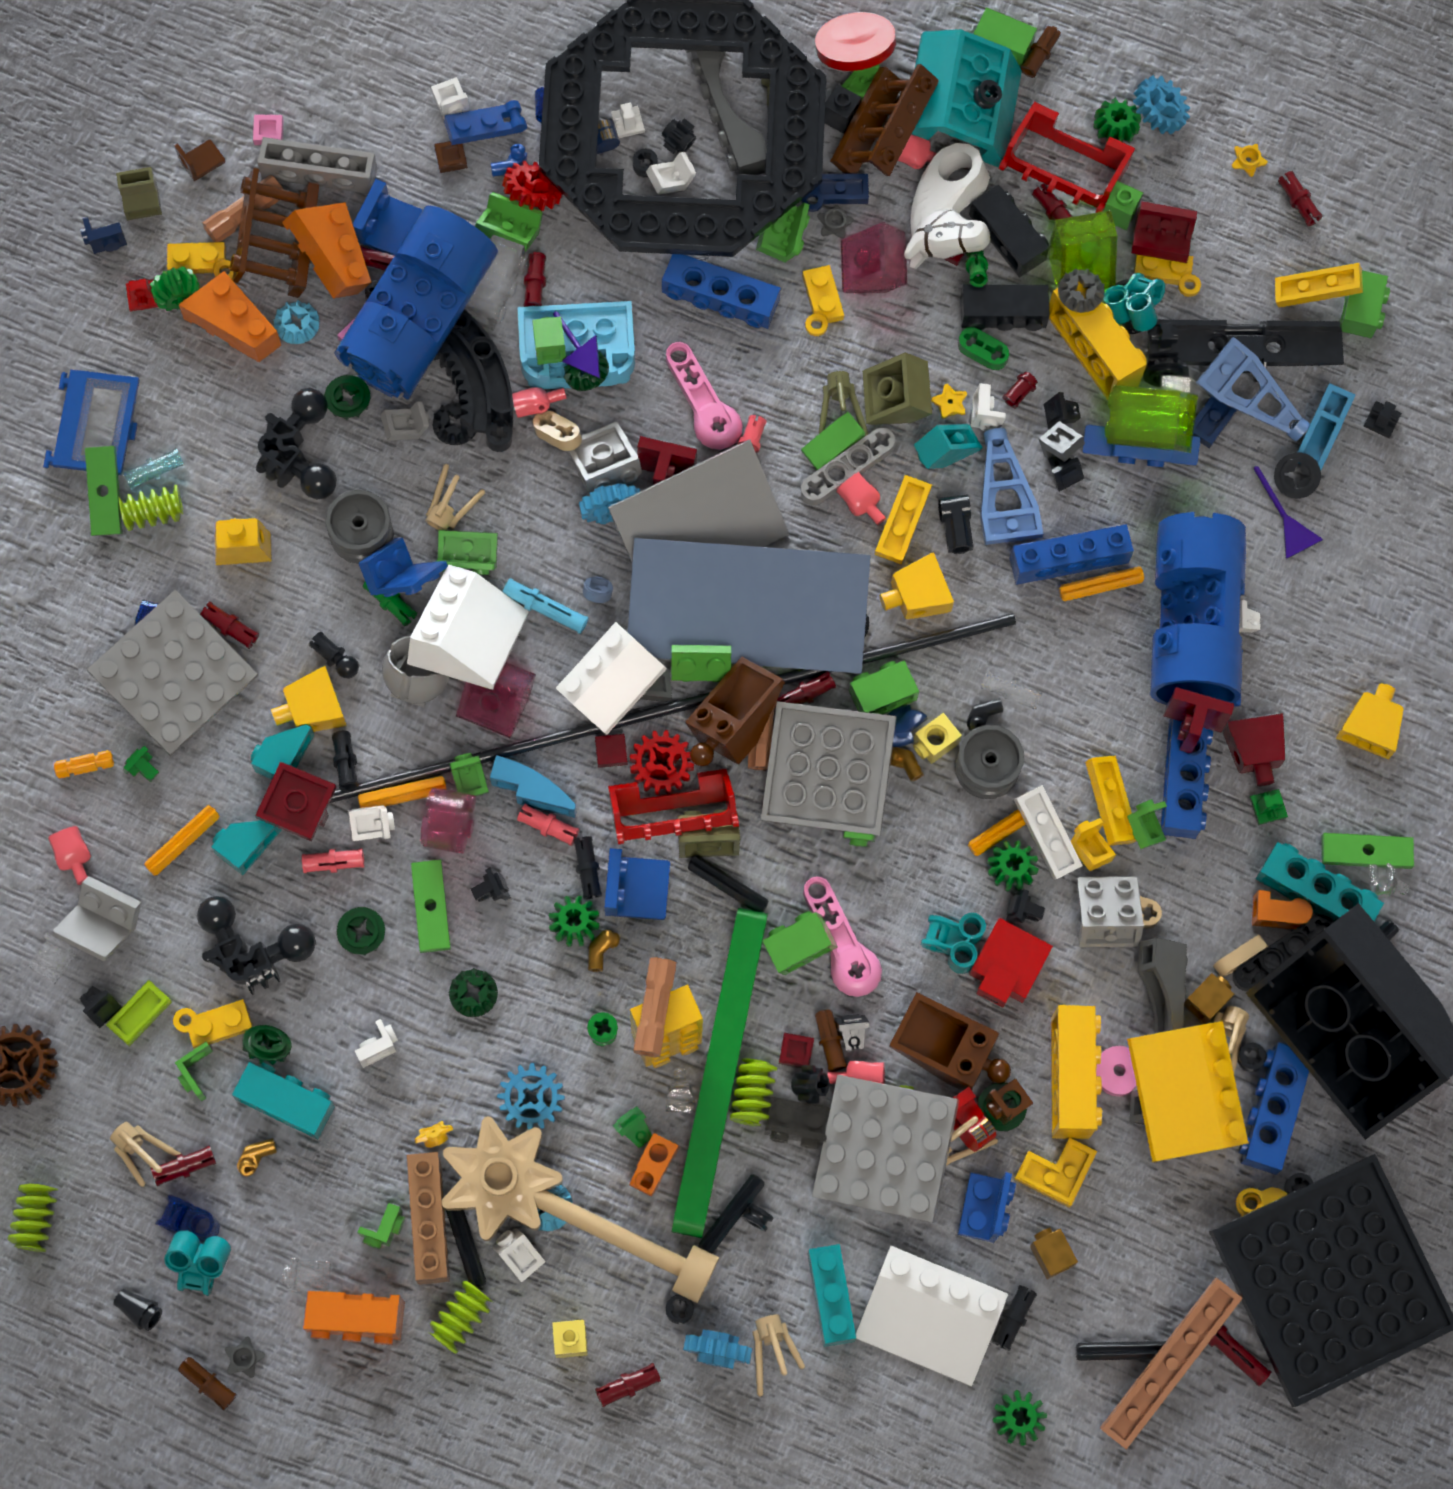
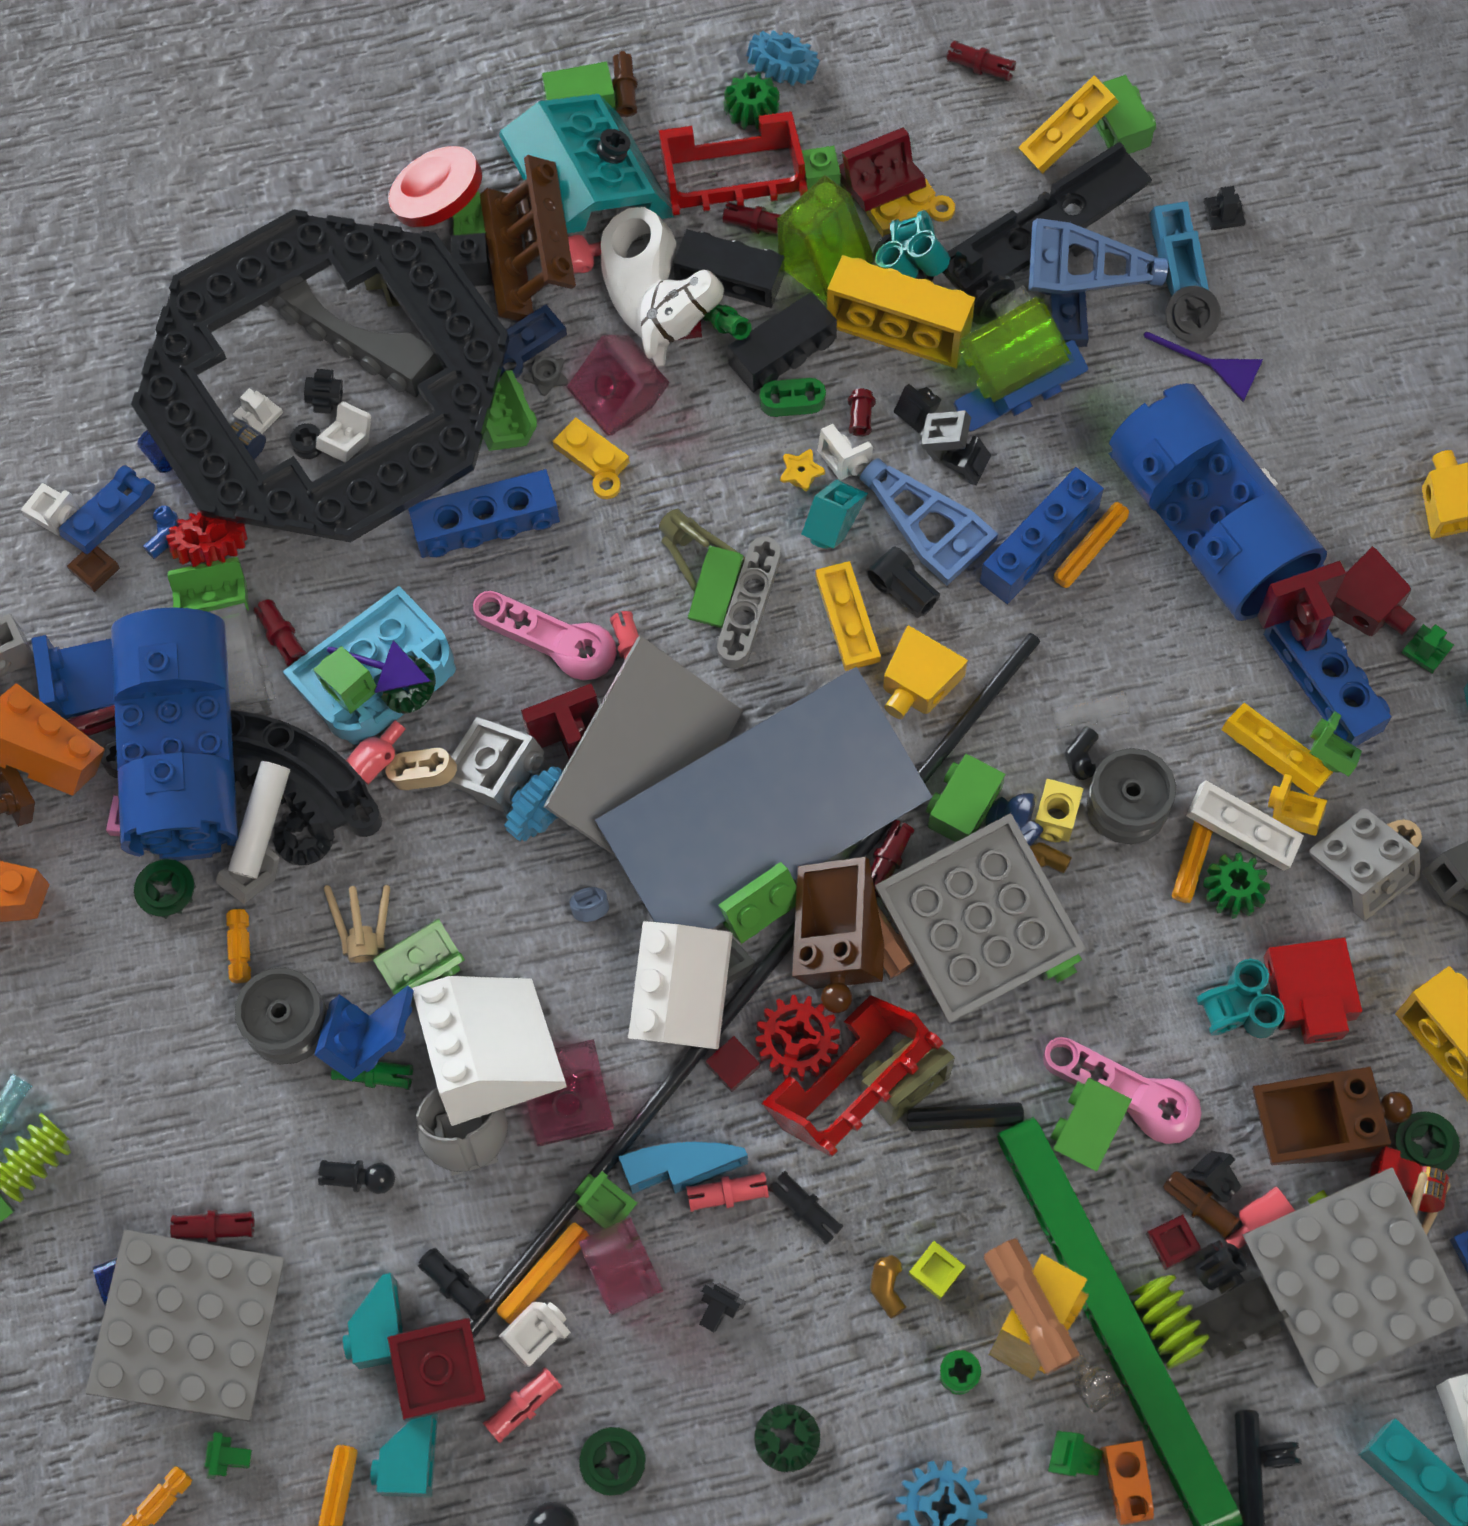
camera: 30 degrees left, 5 degrees down
yellow torso [215,518,272,565] -> none
black piece [256,388,337,500] -> none
yellow torso [271,666,346,732] -> none
medium azure gear [273,300,320,344] -> none
bright green tile [411,859,451,953] -> none
medium azure pin [503,578,589,634] -> none
green gear [549,895,600,947] -> none
blue bracket [604,848,670,920] -> none
coral piece [836,472,886,525] -> none
olive slope [862,352,932,425] -> none
reddish brown bracket [985,1079,1033,1125] -> none
black brick [1006,889,1045,924] -> none
dark grey gear [1058,268,1104,313] -> none
yellow plate [1232,144,1268,177] -> none
none -> light orange axle [226,909,251,984]
none -> white piece [227,761,290,879]
none -> neon yellow plate [908,1241,966,1300]

